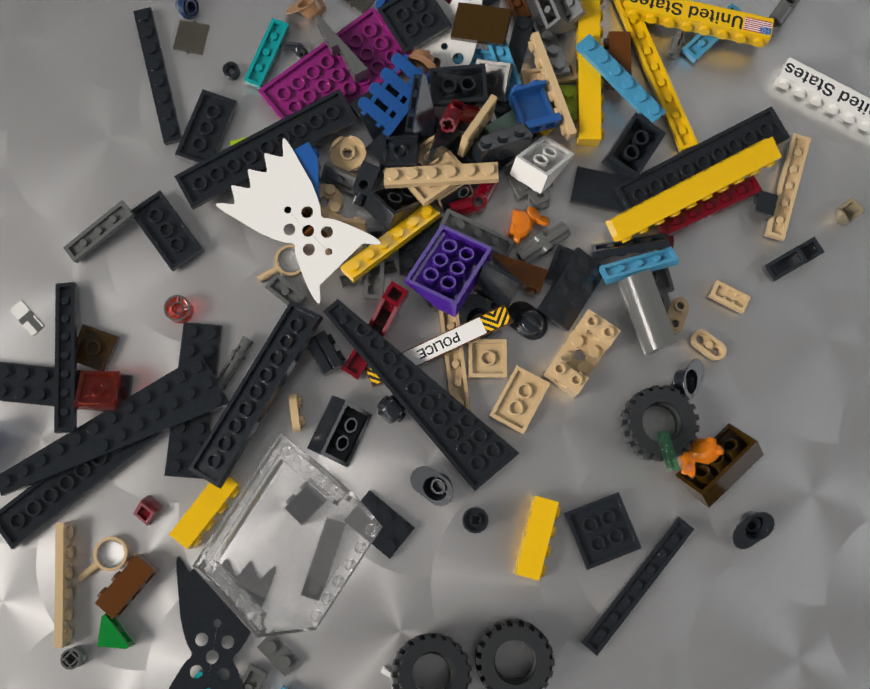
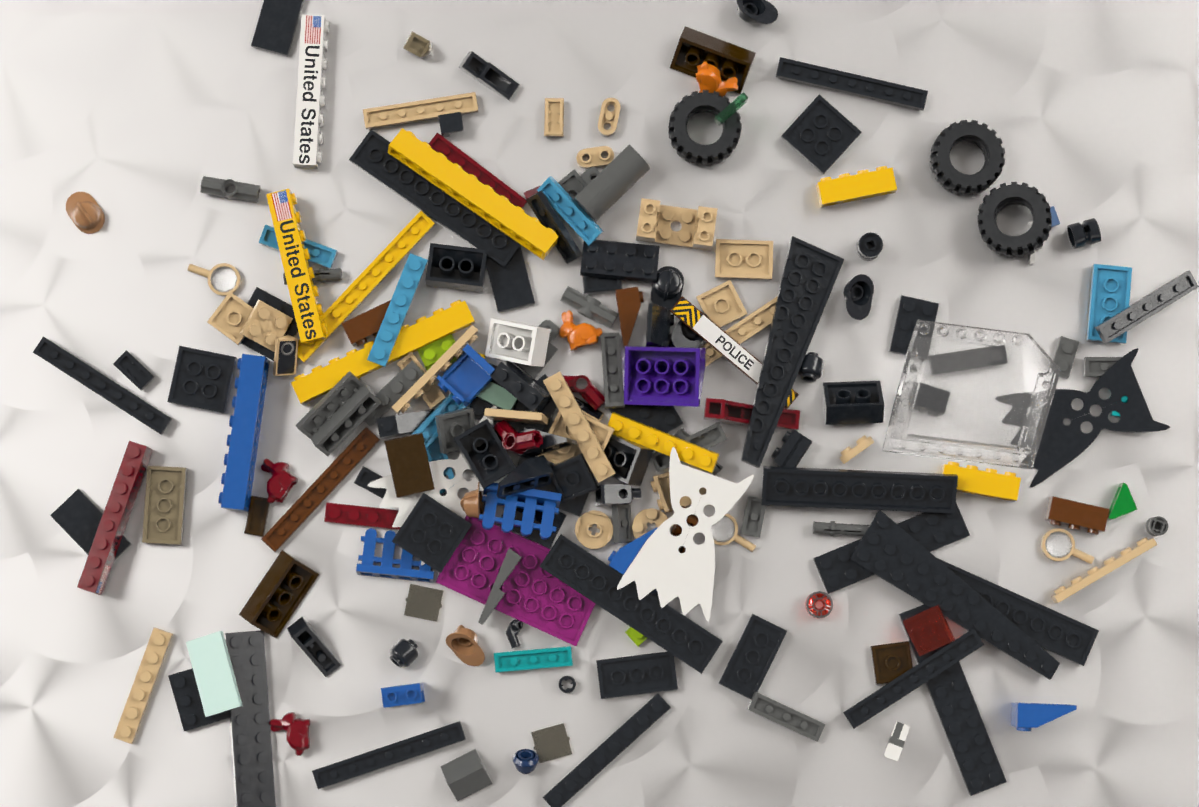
camera: 115 degrees left, 5 degrees up
dark red slope [133,495,163,526] -> none
black piece [670,359,704,400] -> none

